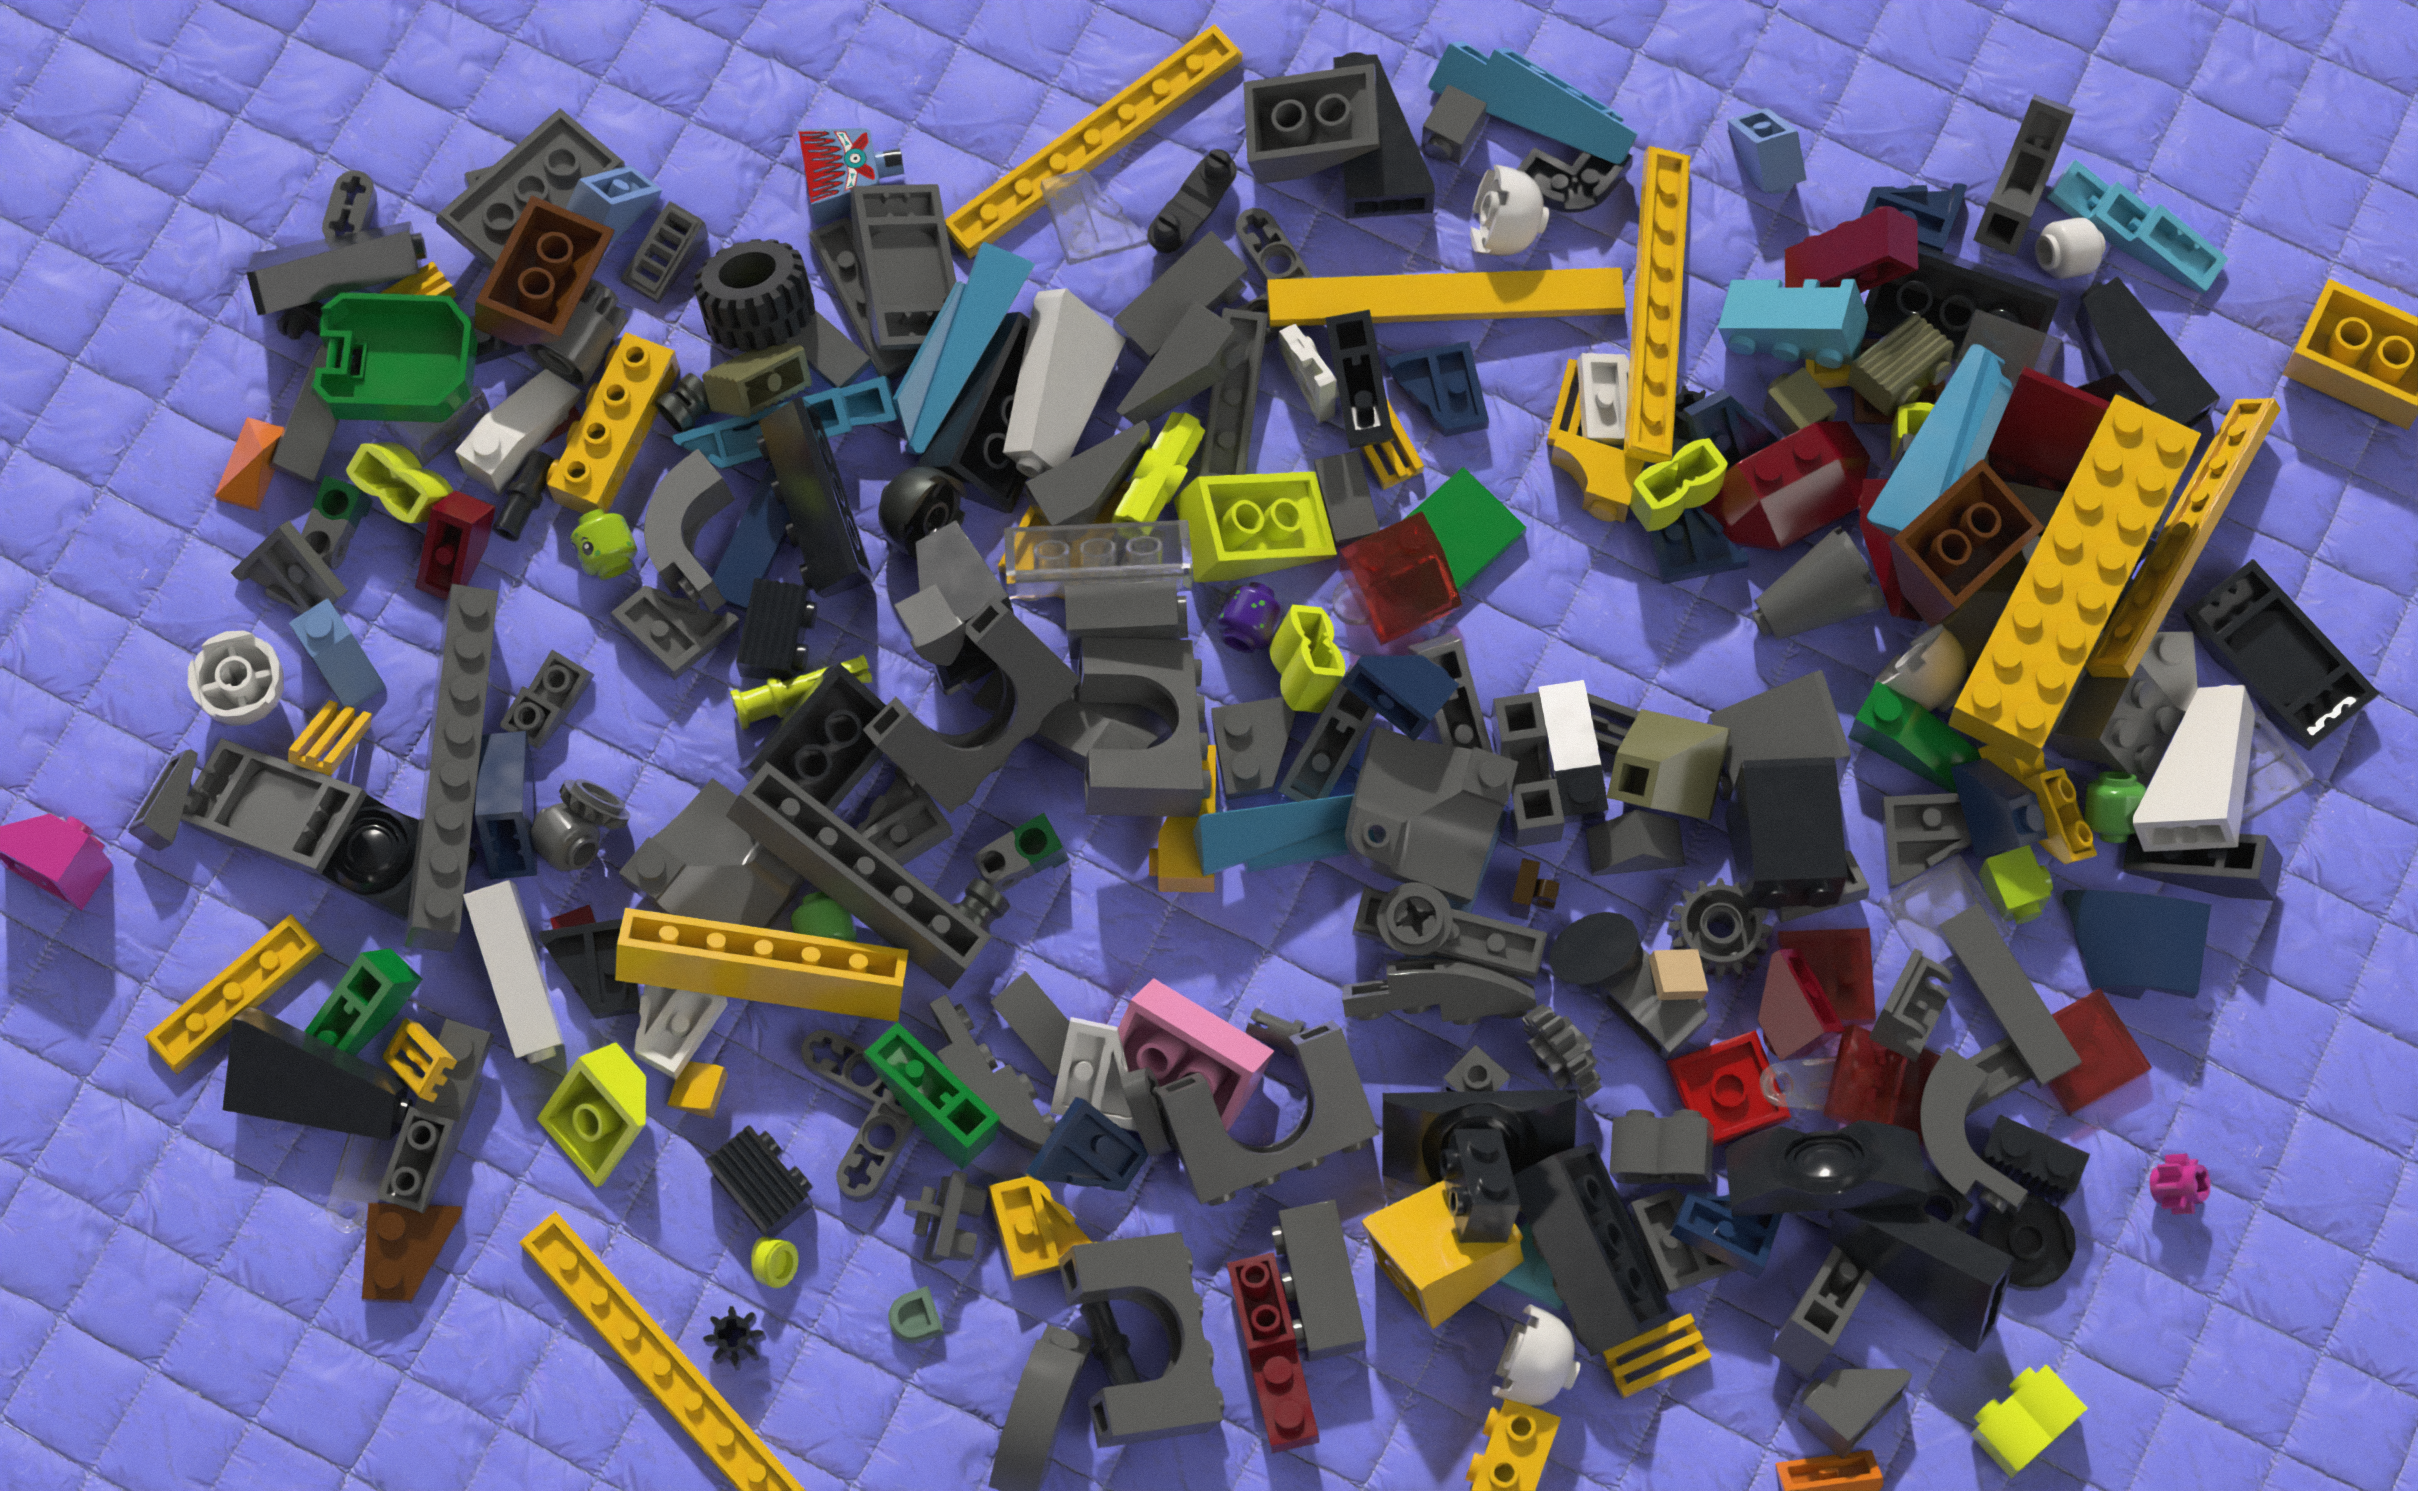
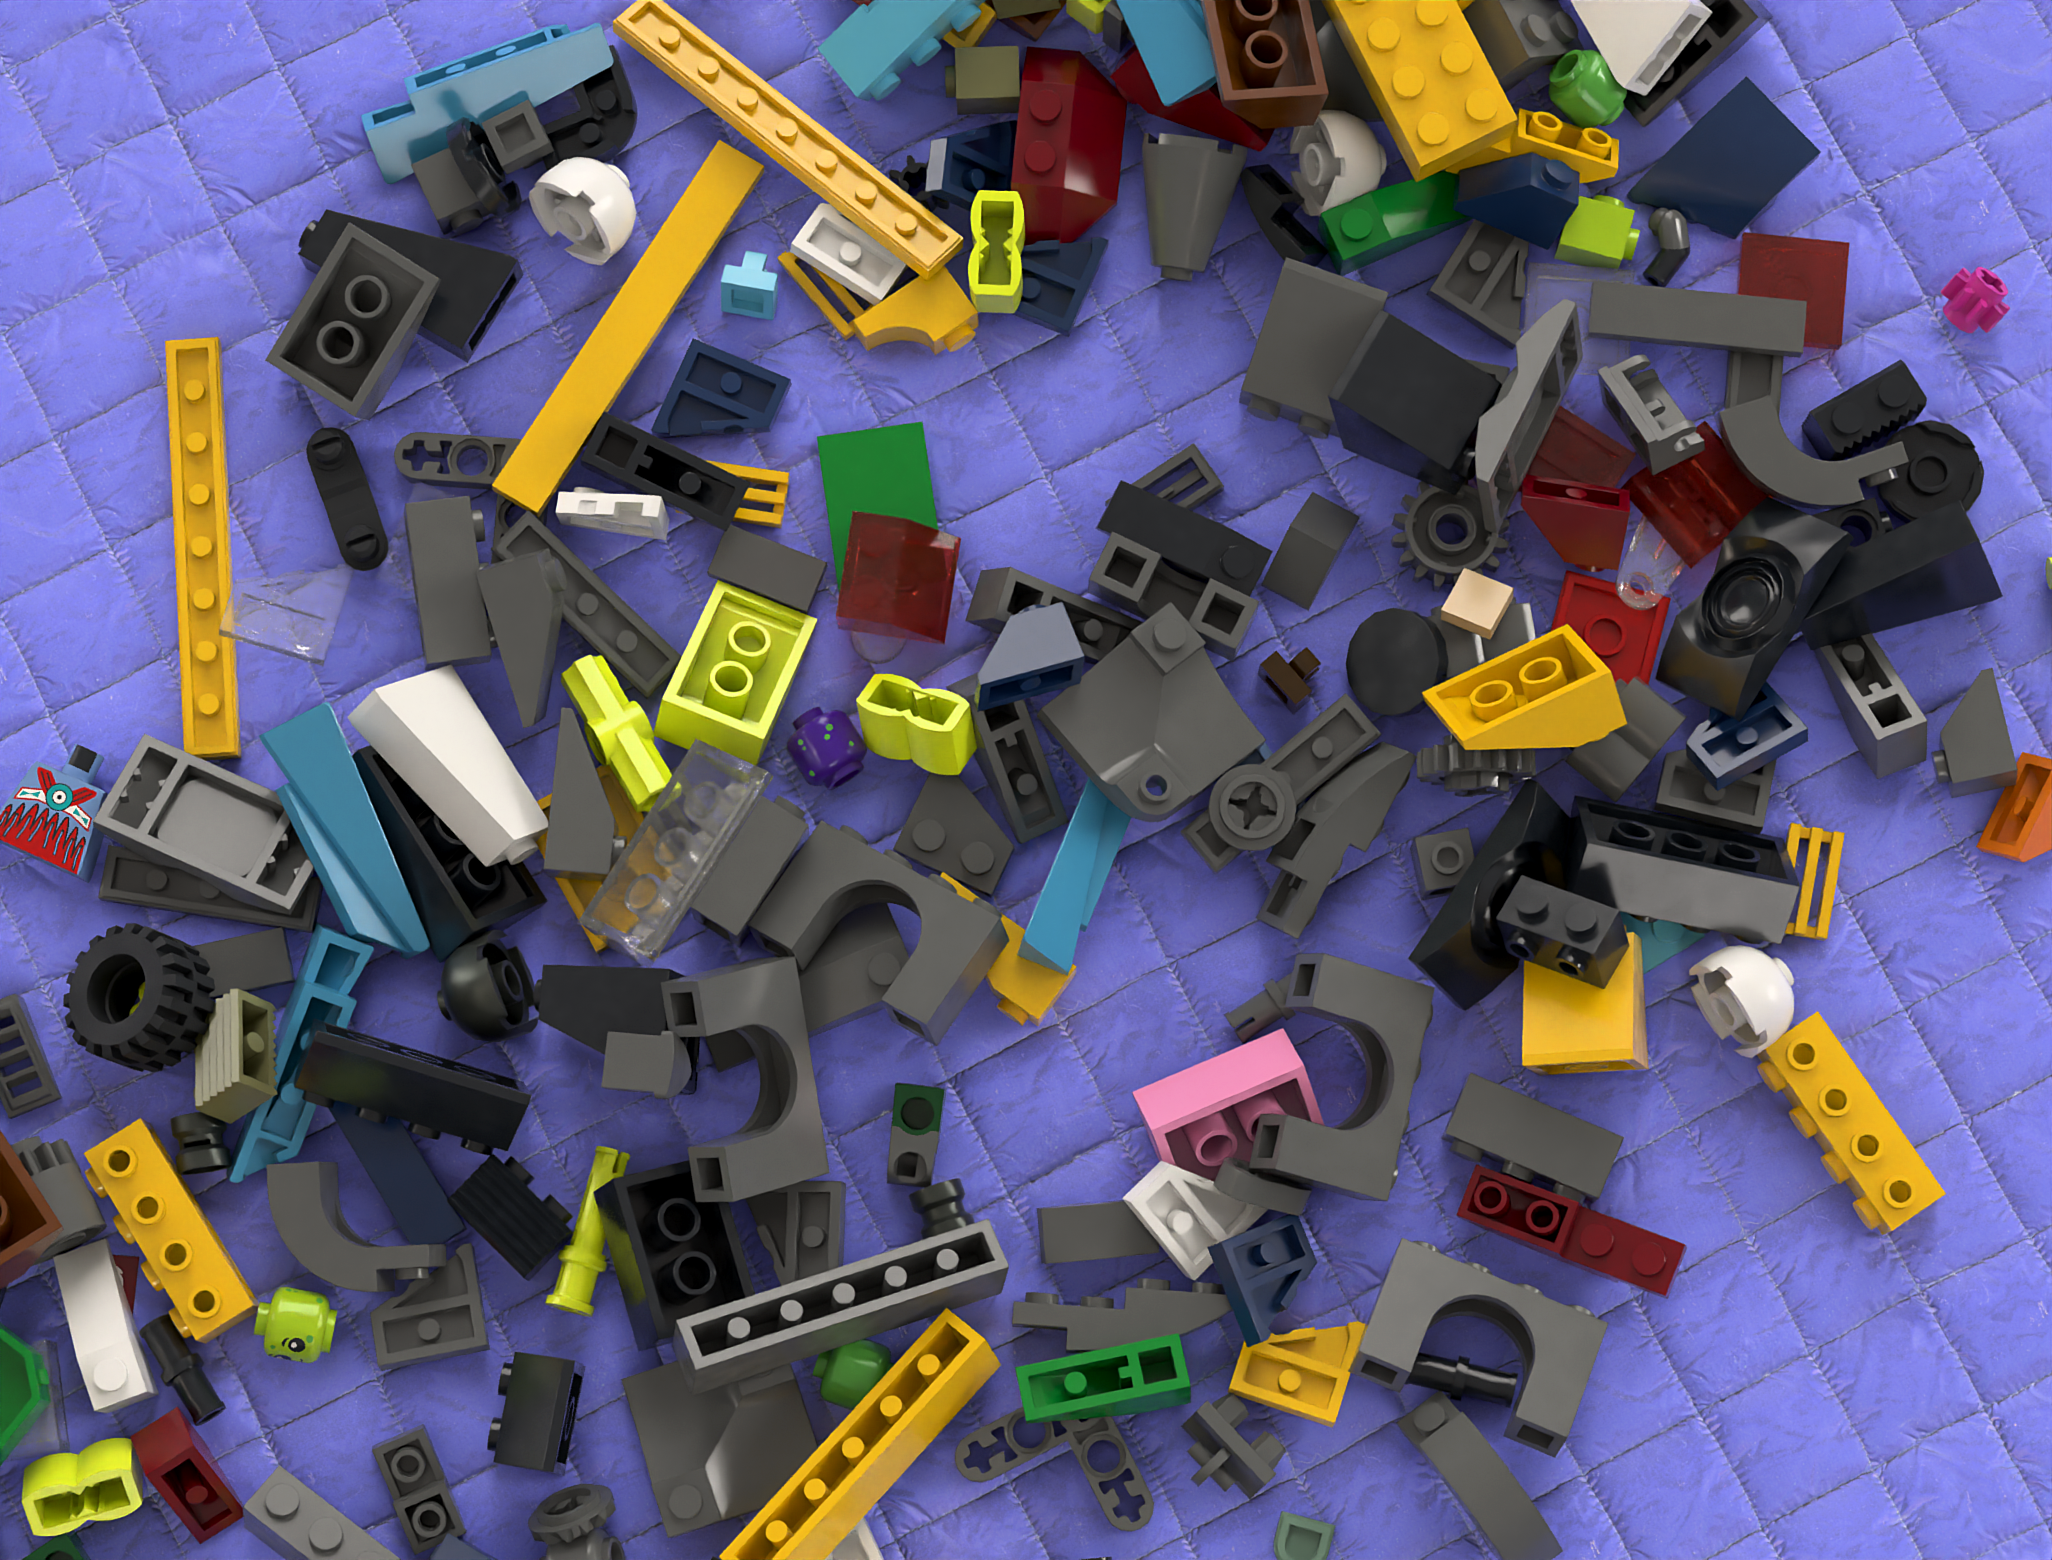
camera: 55 degrees left, 10 degrees up
olive slope [1607,709,1731,820] -> none
none -> black tile [446,117,522,219]
none -> dark grey tile [481,99,554,175]
none -> black slope [487,1352,586,1476]
none -> medium azure tile [721,251,778,320]
none -> black slope [1240,164,1329,267]
none -> yellow slope [1422,624,1627,750]
none -> dark grey slope [1475,299,1583,534]
none -> arm [1643,208,1691,287]

